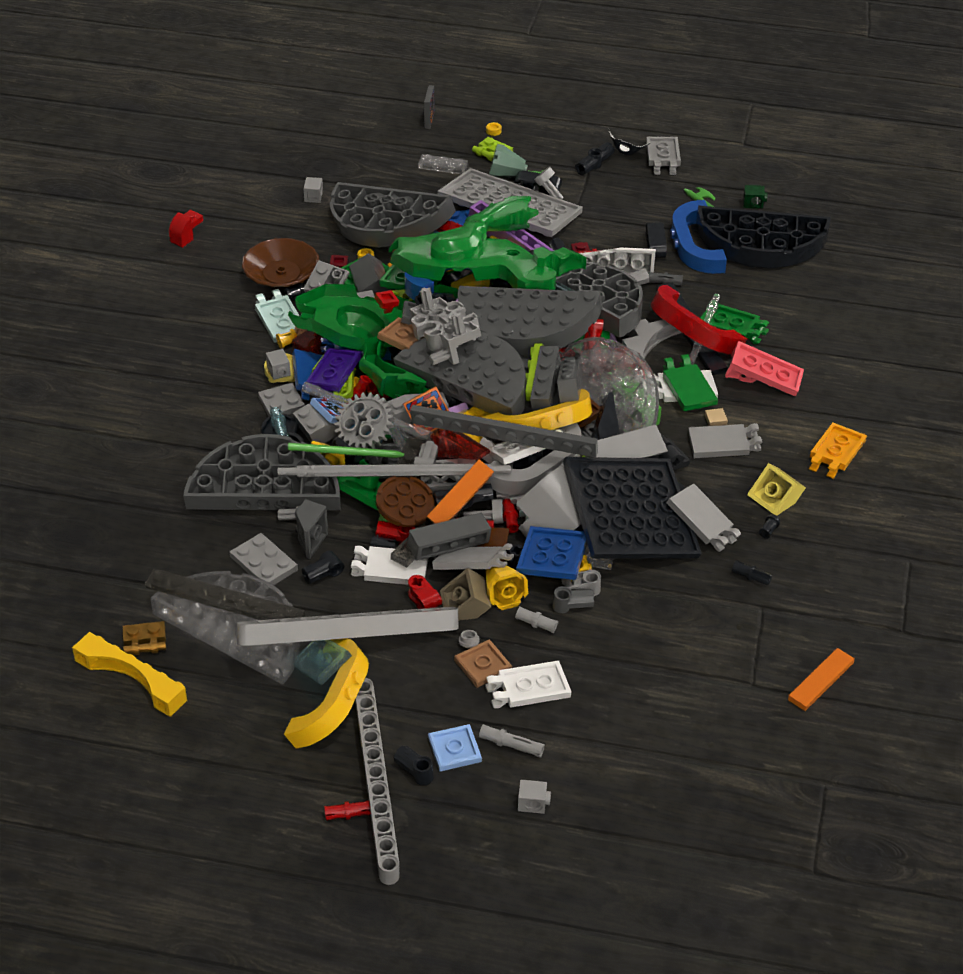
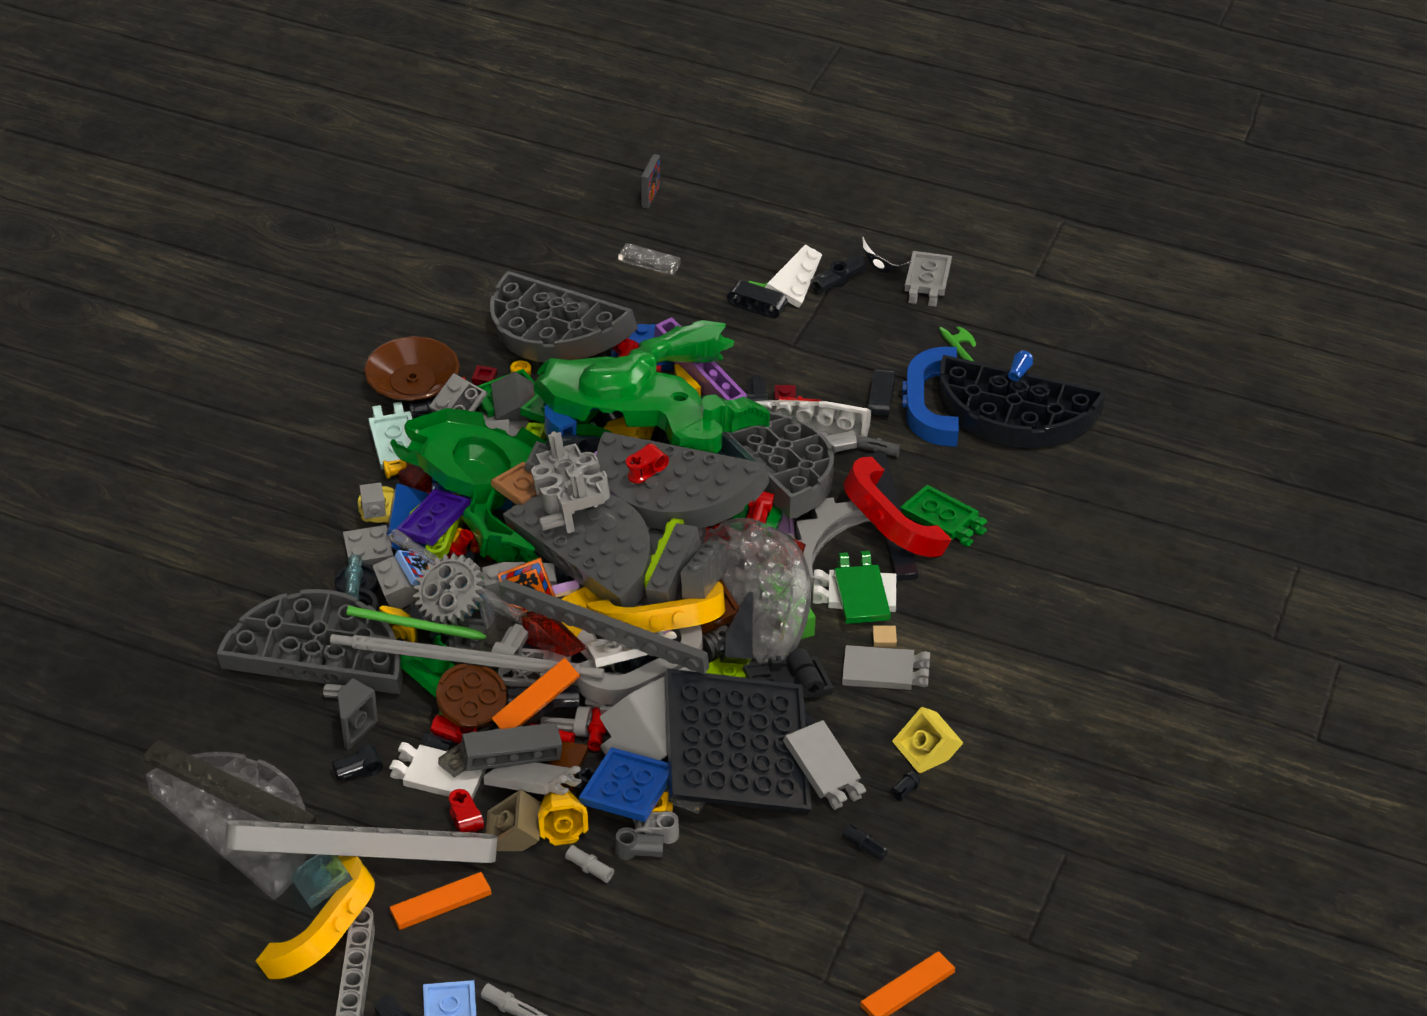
camera: 10 degrees right, 0 degrees up
yellow arch [72,632,187,717] -> none
pearl gold plate [123,621,166,656] -> none
red brick [169,210,203,248] -> none
light grey plate [229,533,298,590] -> none
light grey brick [304,177,323,203] -> none
red tile [374,290,399,314] -> none
light grey plate [438,168,583,237] -> none
medium nougat tile [454,639,512,688] -> none
light grey plate [459,630,480,648] -> none
lime plate [472,137,513,162] -> none
white tile [485,661,571,708] -> none
yellow tile [486,122,502,136] -> none
sand green cone [489,144,528,178] -> none
light grey piece [534,166,563,199] -> none
light grey brick [585,425,668,458] -> none
clear bar [689,294,720,365] -> none
coral plate [725,341,804,396] -> none
dark green brick [743,185,767,209] -> none
light orange tile [809,423,867,479] -> none
none -> orange tile [389,872,491,930]
none -> red piece [626,444,669,484]
none -> white wing [765,245,822,308]
none -> blue cone [1008,350,1033,381]

